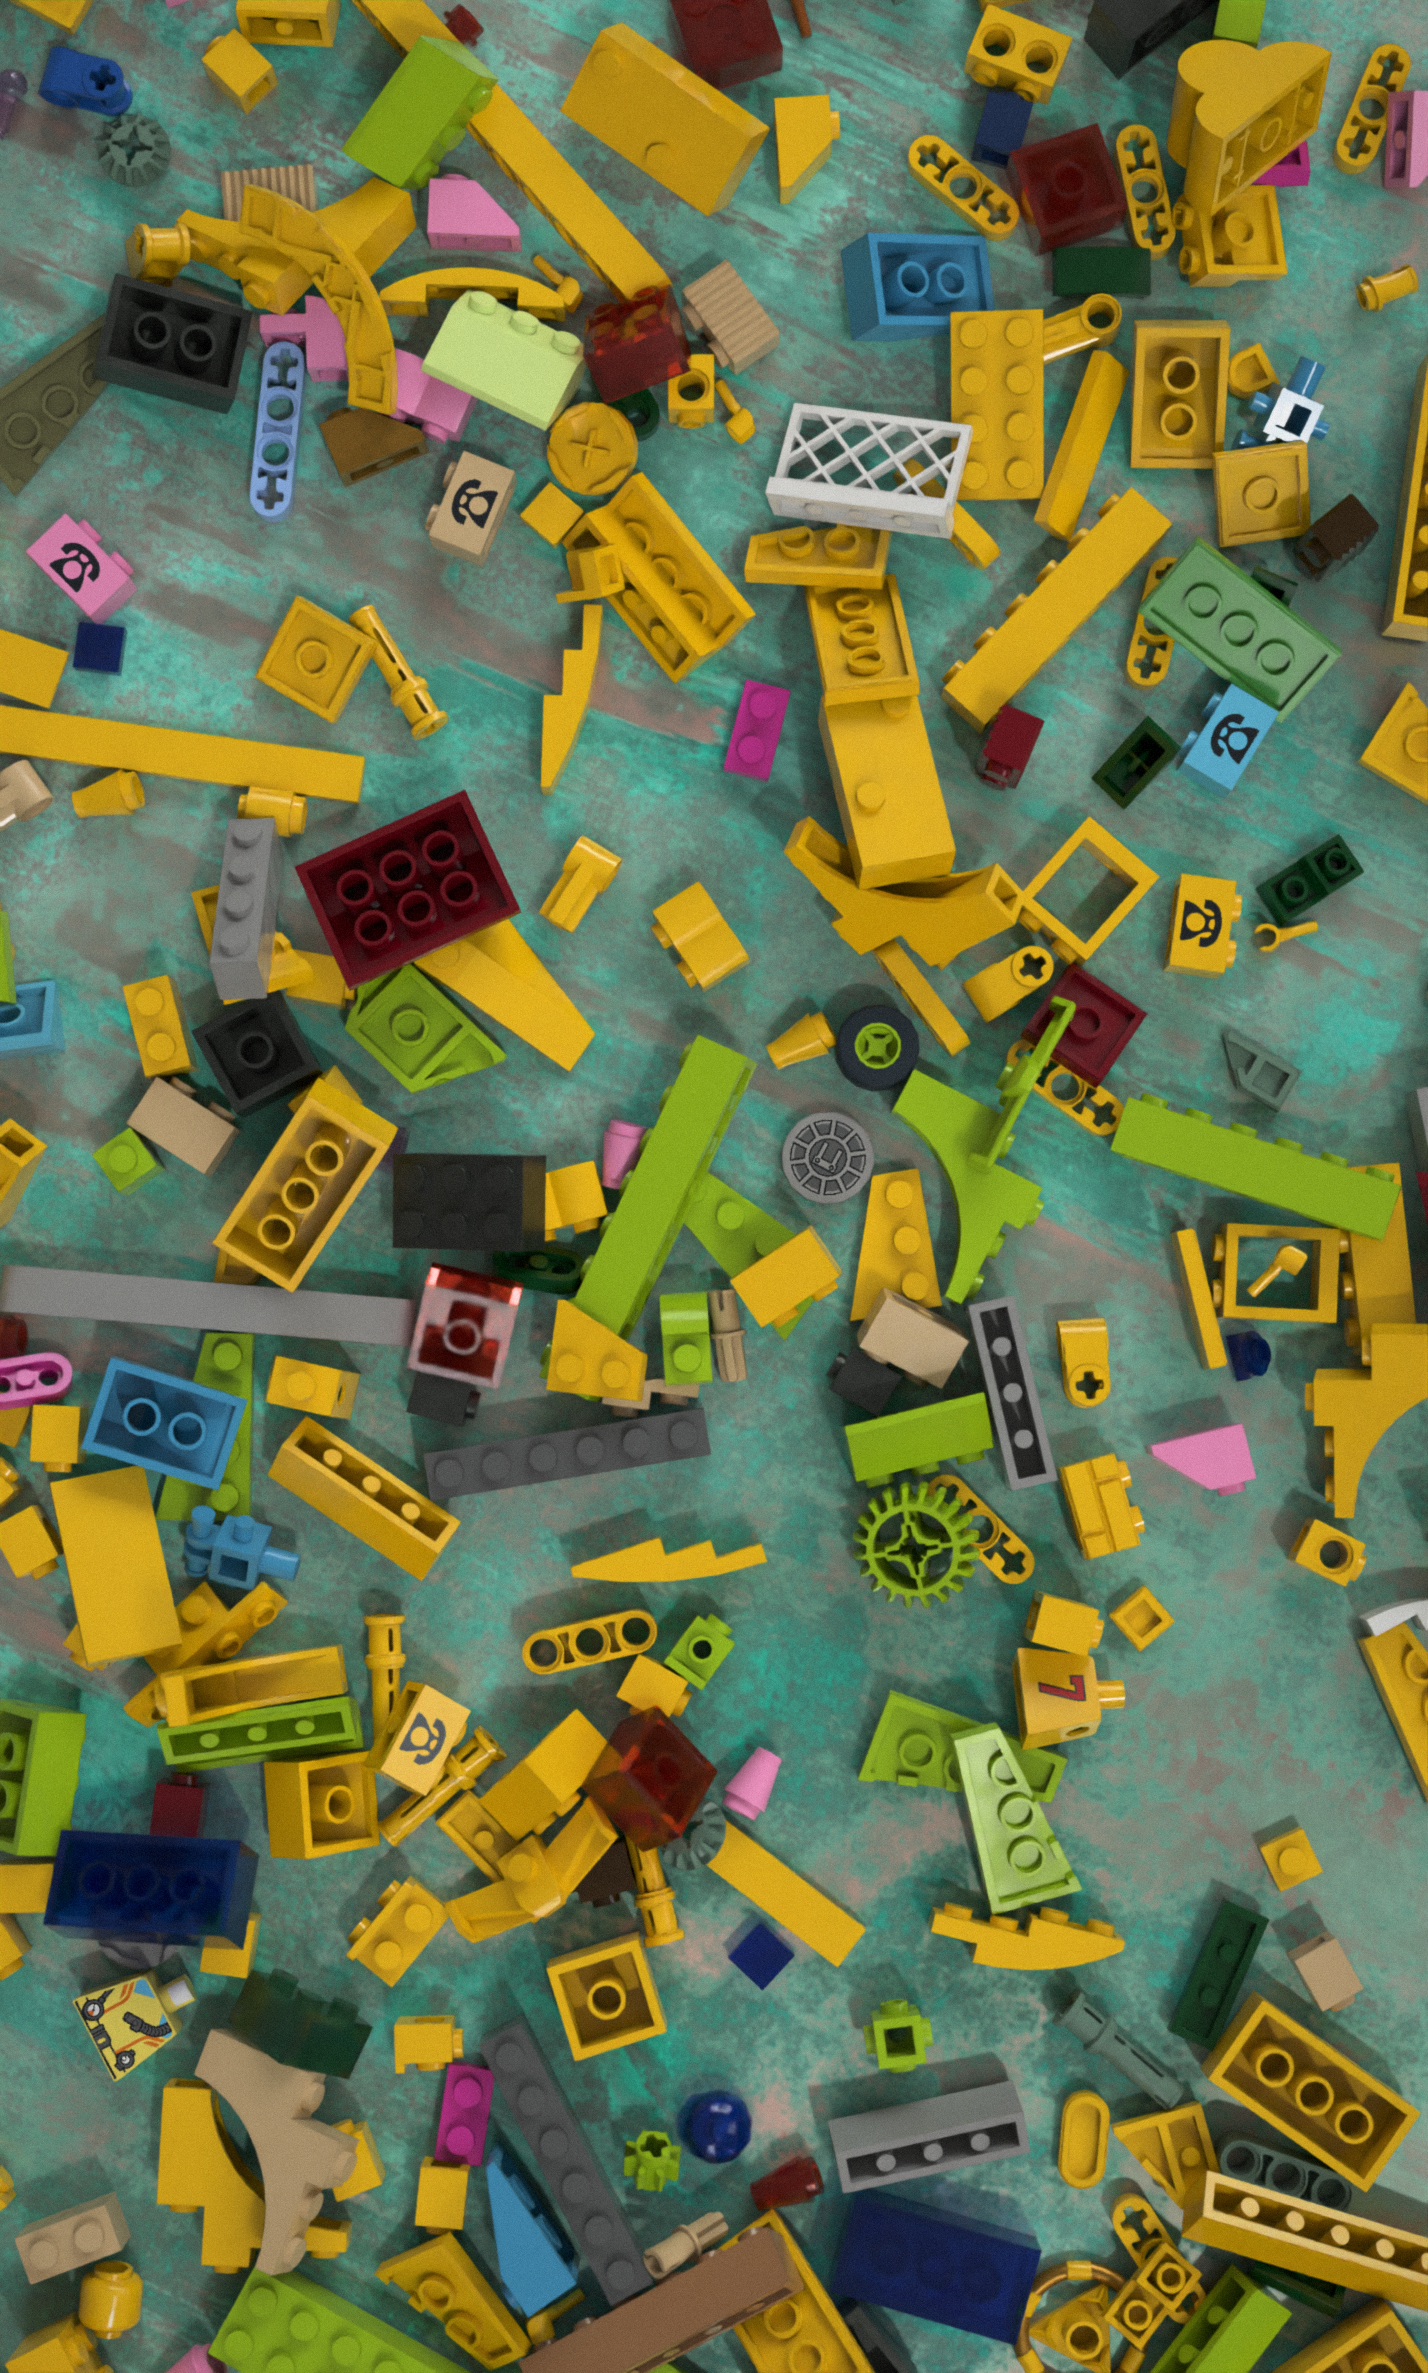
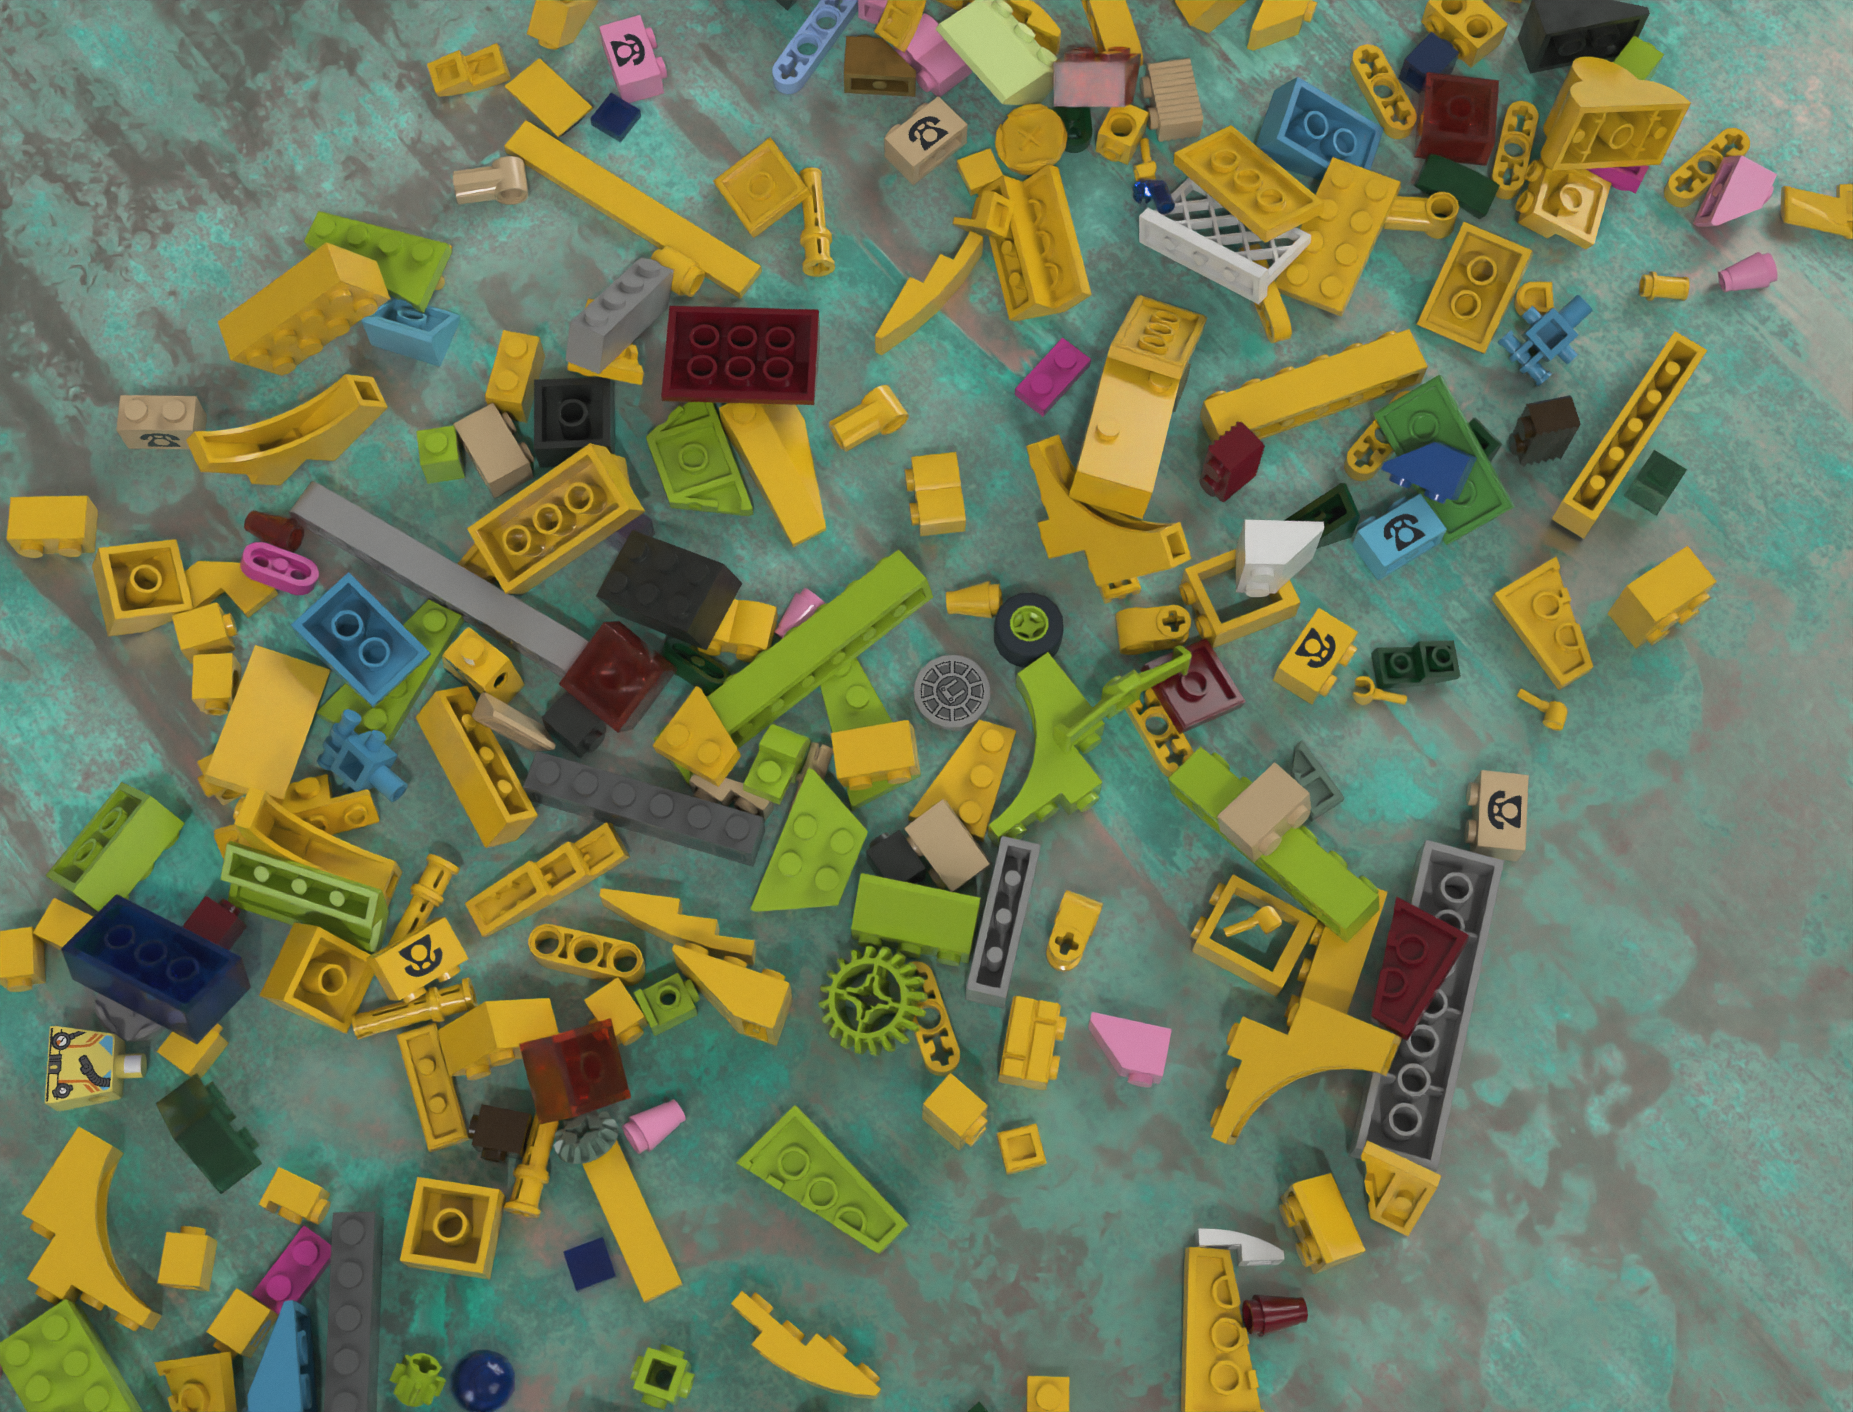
camera: 25 degrees right, 15 degrees down
yellow brick [30,1405,89,1472] -> none
yellow cone [72,770,145,818] -> none
tan arch [194,2028,359,2276] -> none
yellow brick [285,949,358,1010] -> none
yellow bracket [345,1875,450,1988] -> none
yellow plate [444,1795,618,1944] -> none
yellow hand [533,255,583,313] -> none
yellow wing [744,523,893,589] -> none
yellow beam [871,939,971,1058] -> none
lime wing [950,1722,1083,1915] -> none
yellow torso [1011,1648,1125,1750] -> none
yellow tile [1034,350,1130,541] -> none
yellow tile [1170,1228,1227,1370] -> none
yellow tile [1212,440,1311,547] -> none
clear blue plate [1225,1330,1271,1382] -> none
yellow brick [1286,1517,1367,1587] -> none
none -> yellow slope [465,822,630,938]
none -> tan slope [472,692,556,752]
none -> yellow slope [672,943,793,1046]
none -> lime wing [750,768,868,912]
none -> clear blue arm [1132,178,1175,214]
none -> yellow plate [1173,125,1324,243]
none -> tan brick [1217,762,1311,862]
none -> white slope [1236,520,1324,597]
none -> blue slope [1381,442,1477,504]

